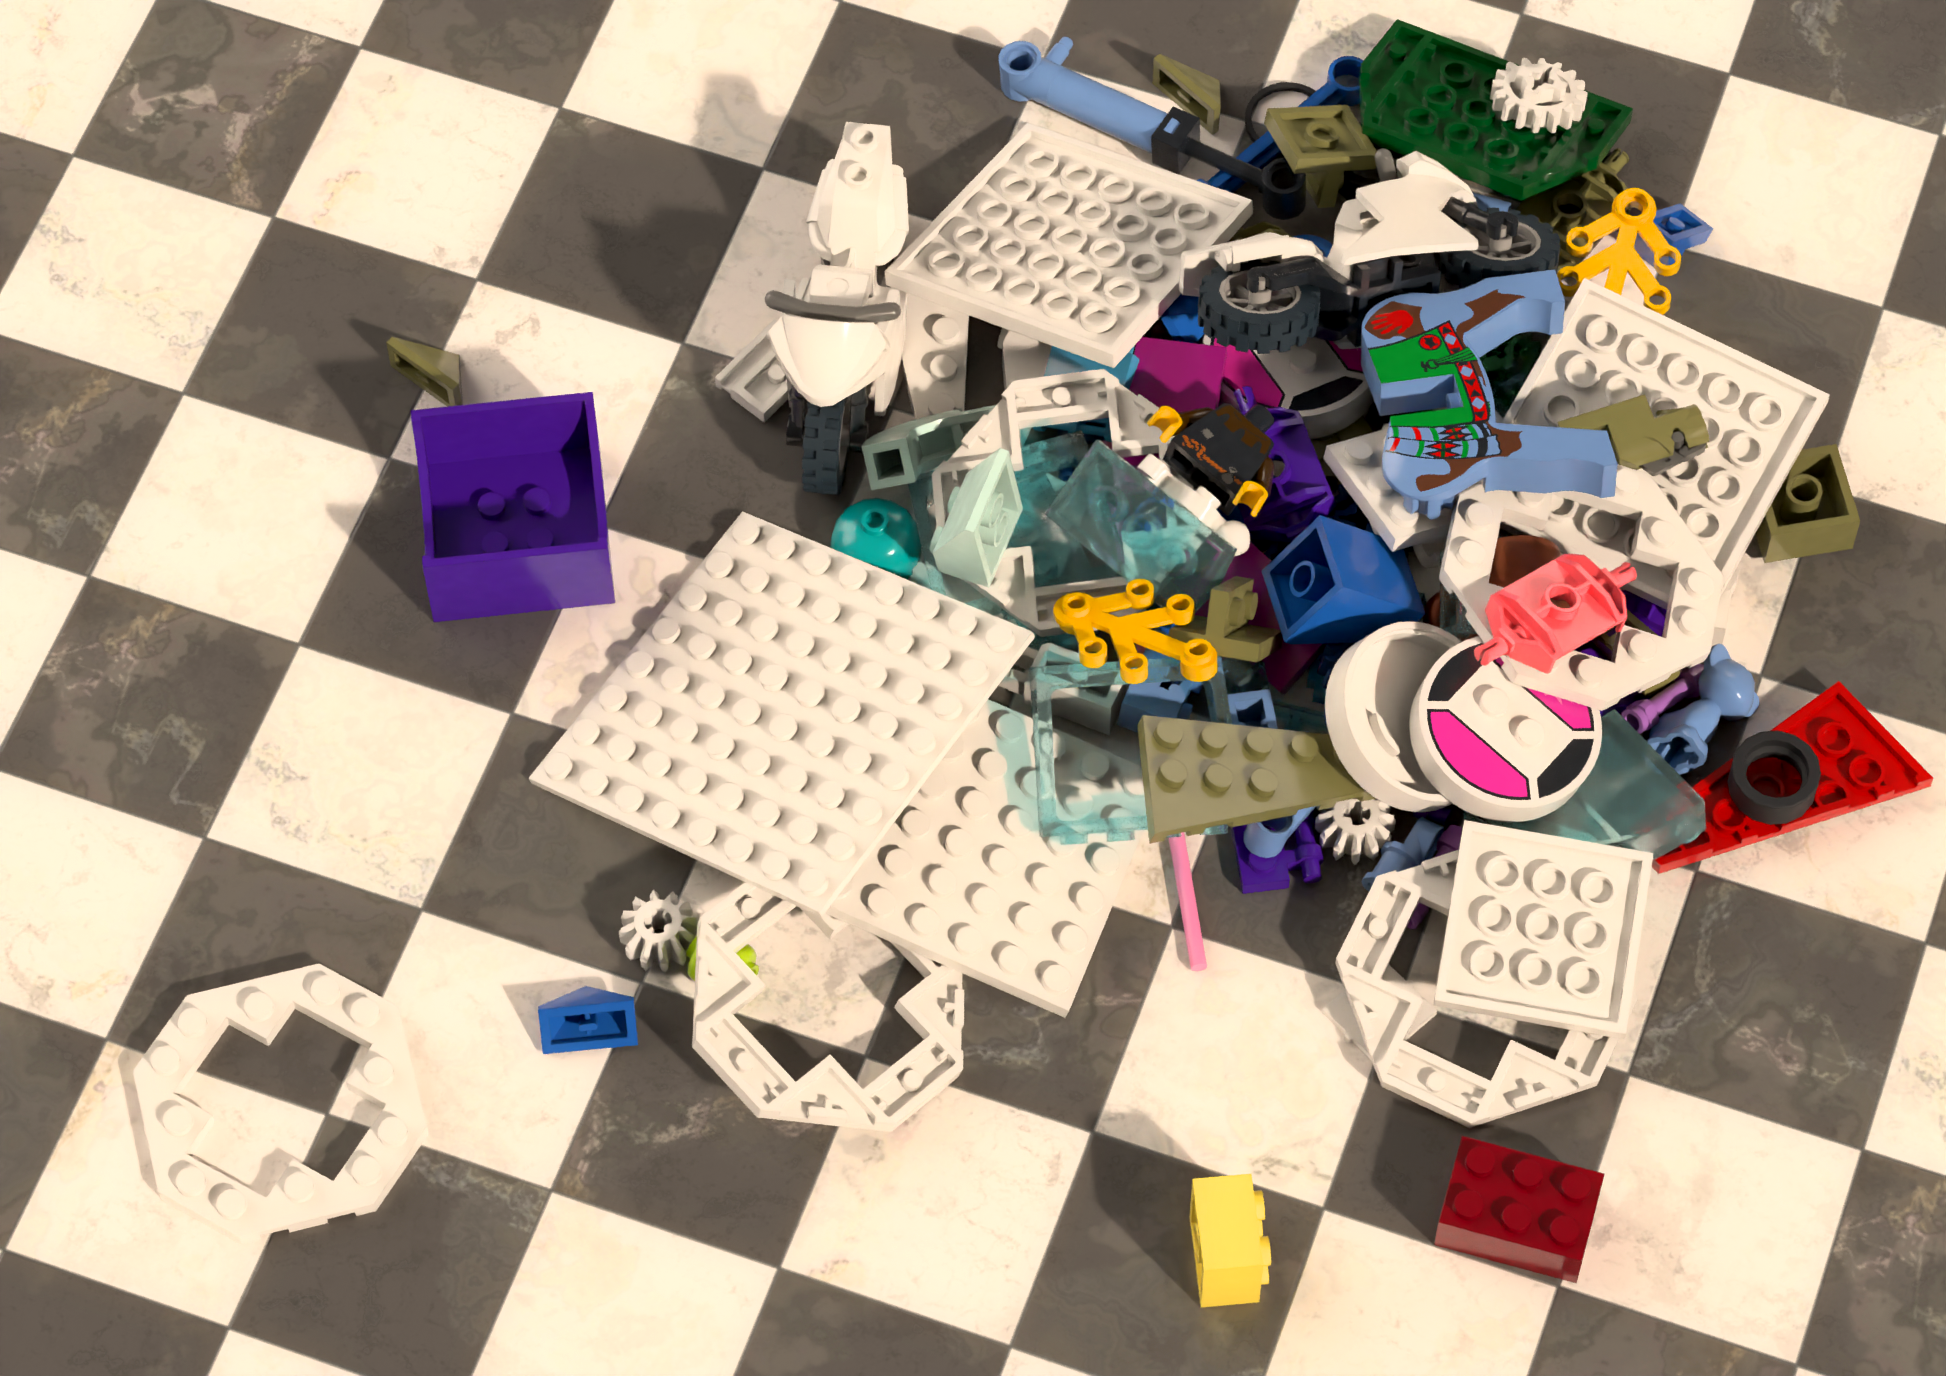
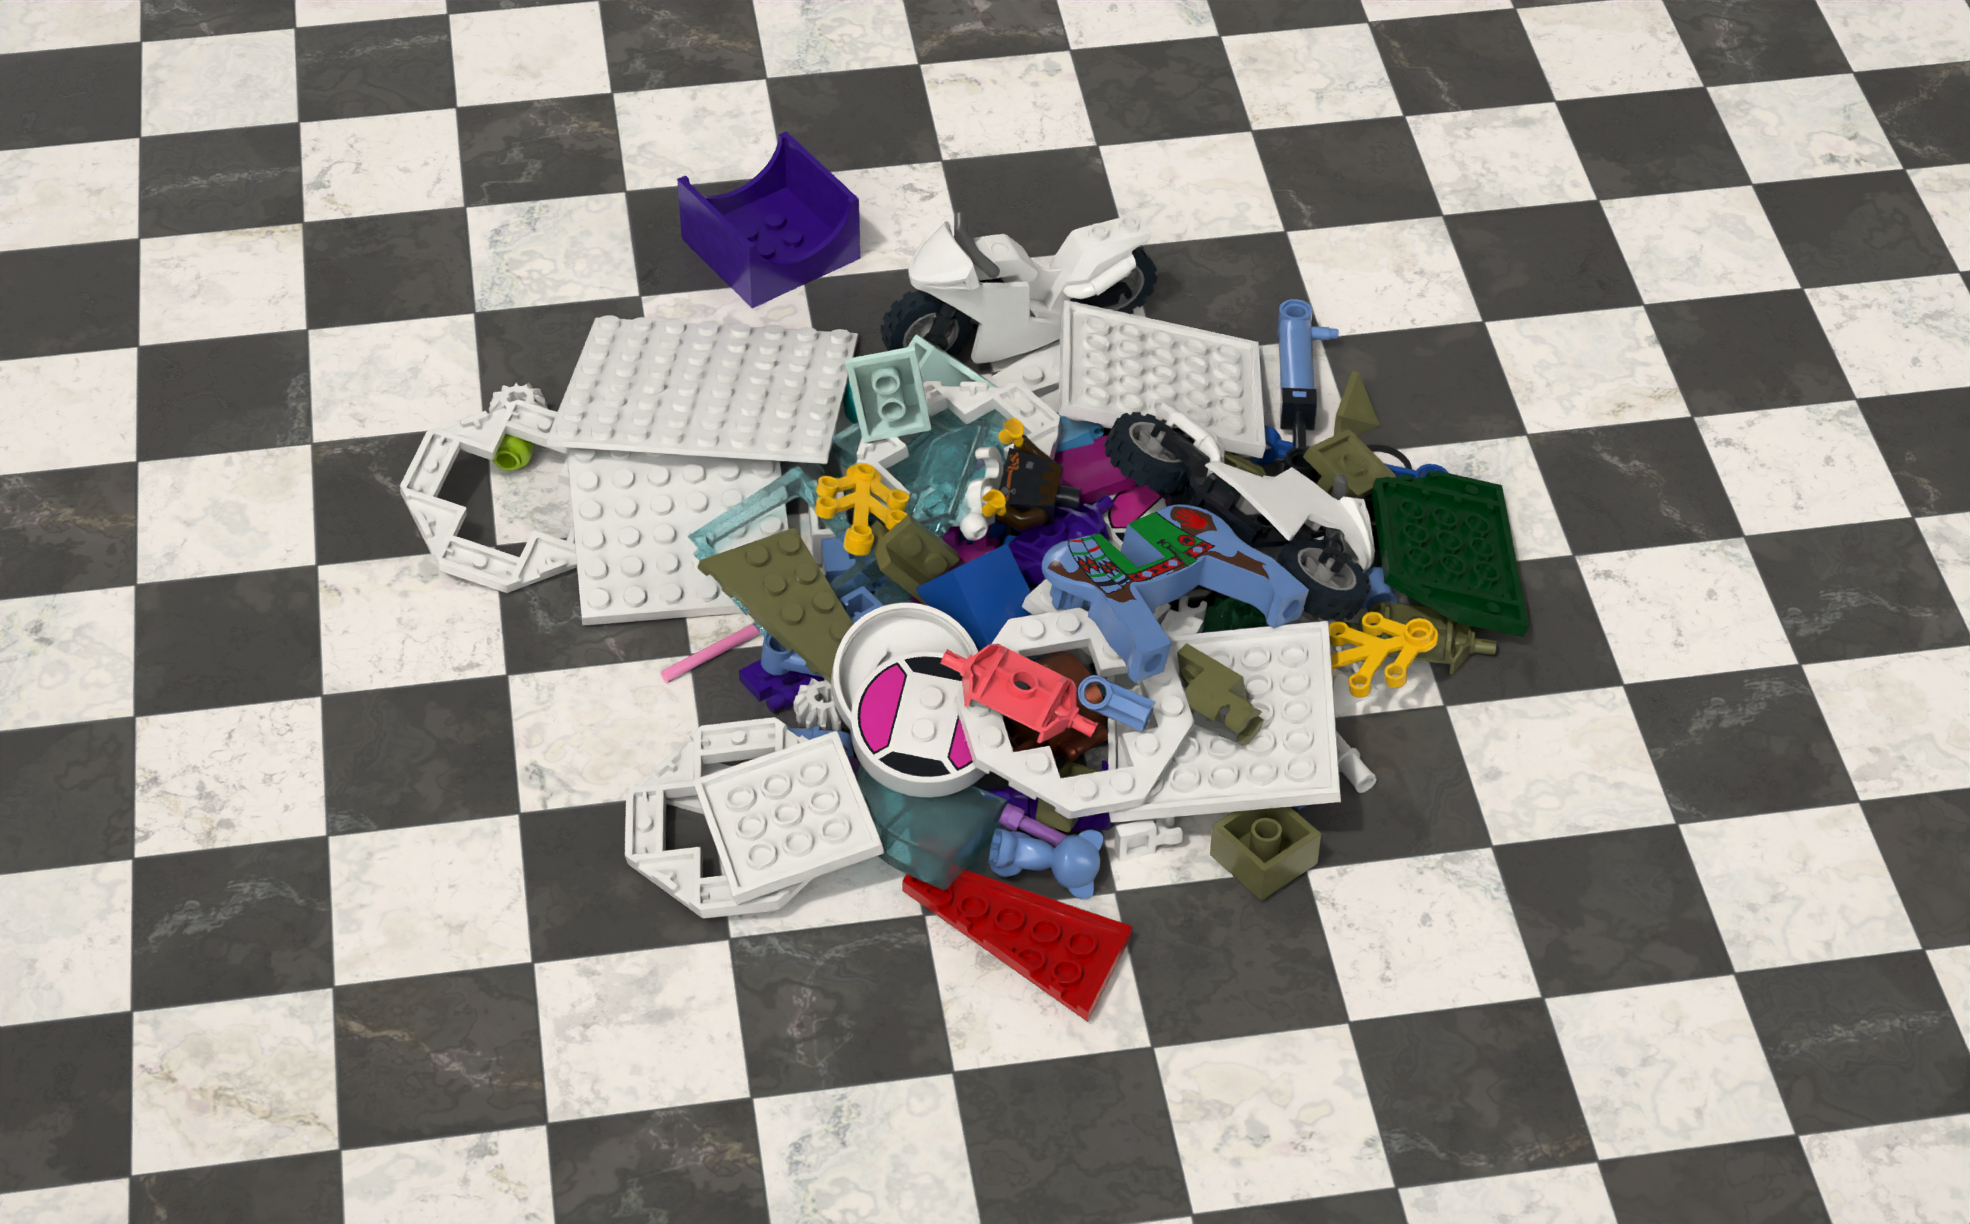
camera: 60 degrees right, 15 degrees down
white plate [133,964,429,1244] -> none
olive slope [386,337,463,407] -> none
blue slope [538,986,638,1054] -> none
light yellow brick [1189,1174,1271,1308] -> none
dark red brick [1434,1136,1605,1284] -> none
white gear [1490,58,1588,133] -> none
blue slope [1635,203,1714,267] -> none
black tyre [1727,730,1821,825] -> none
none -> medium blue piece [1078,675,1156,732]

